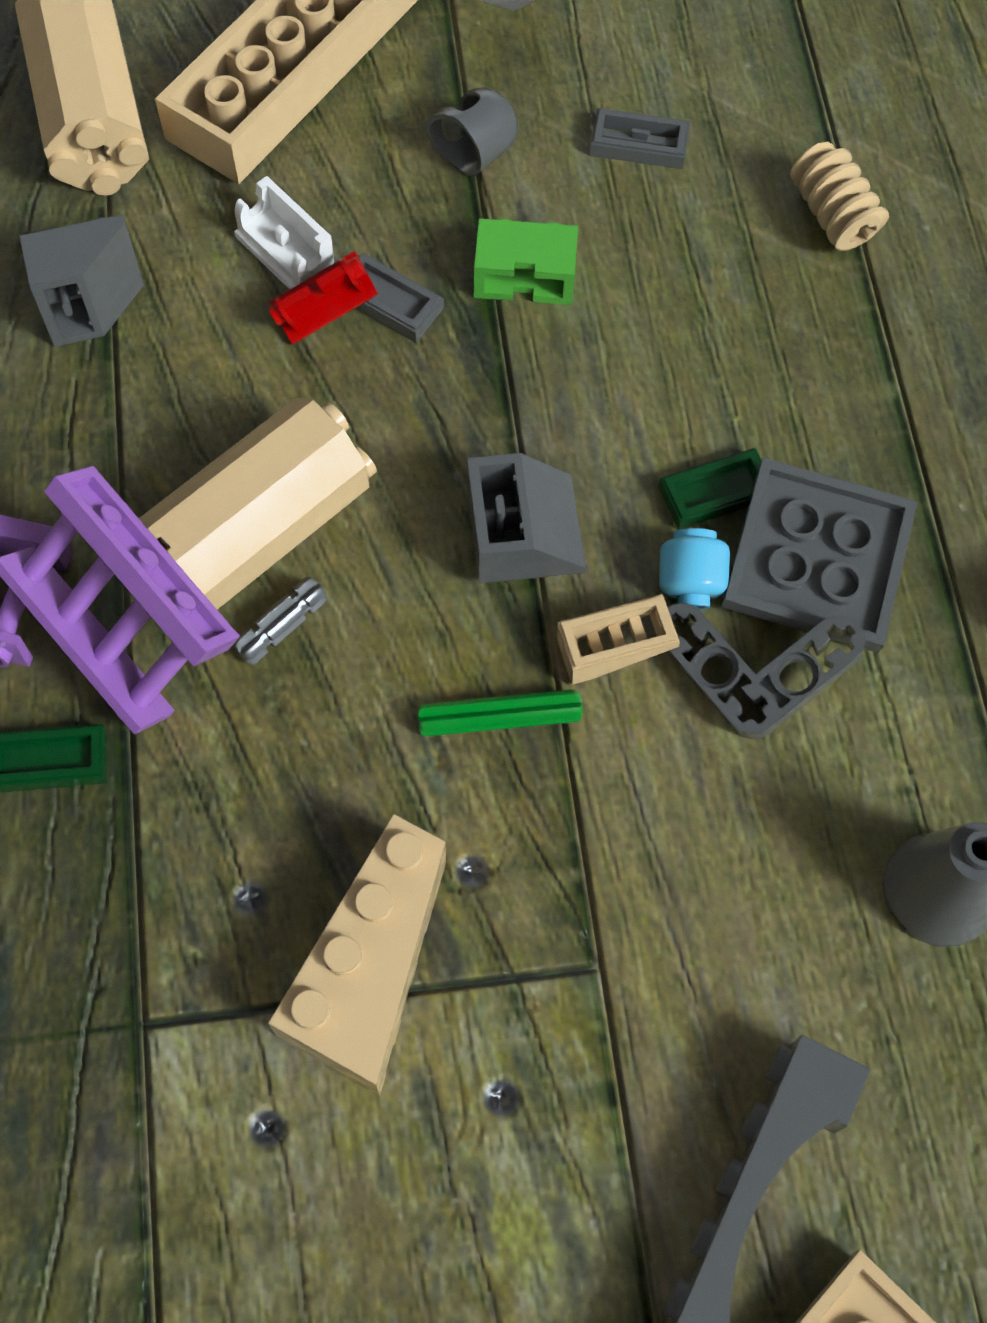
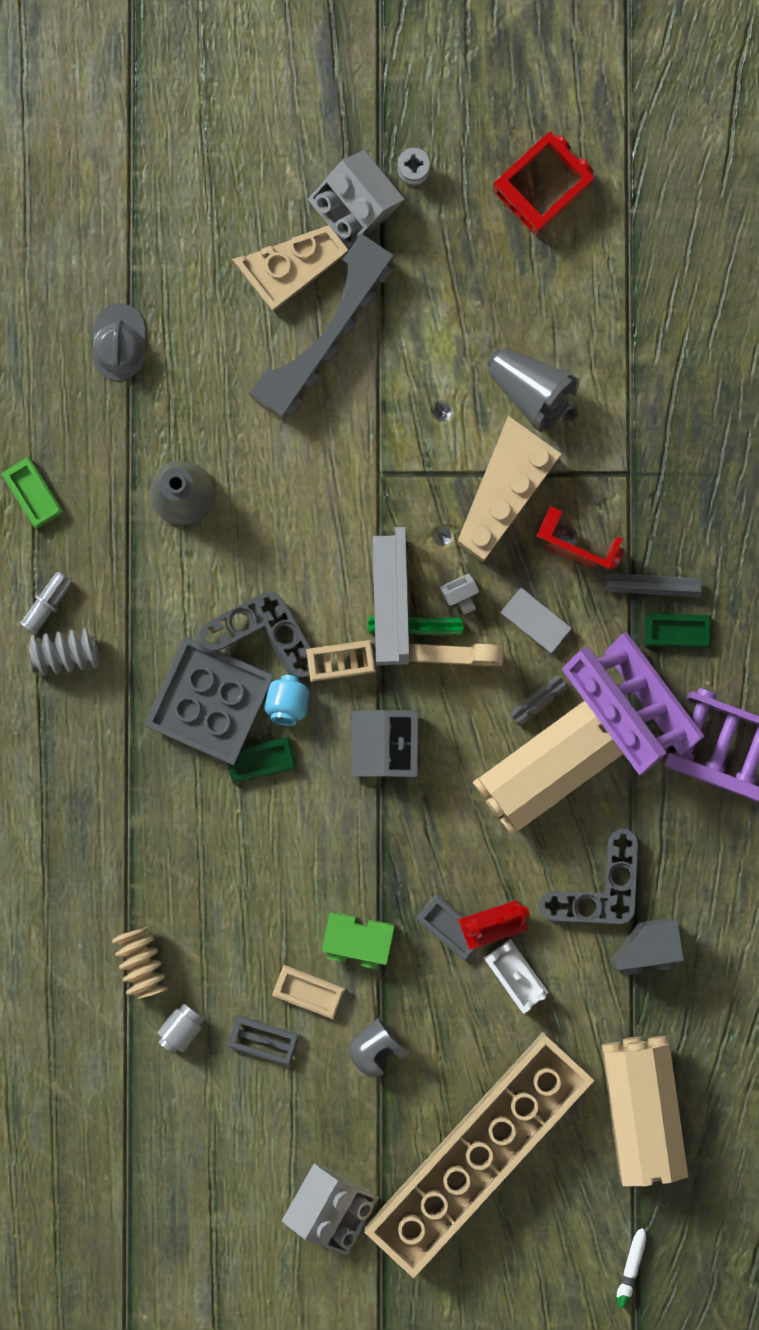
camera: 170 degrees left, 20 degrees up
none -> light grey brick [157,1004,204,1054]
none -> tan tile [272,964,345,1019]
none -> light grey fence [373,527,409,665]
none -> tan beam [409,644,504,667]
none -> light grey tile [439,573,479,615]
none -> dark grey cone [487,348,580,432]
none -> light grey tile [500,588,571,654]
none -> red panel [533,506,625,575]
none -> dark grey beam [539,829,638,924]
none -> dark grey axle [605,573,702,598]

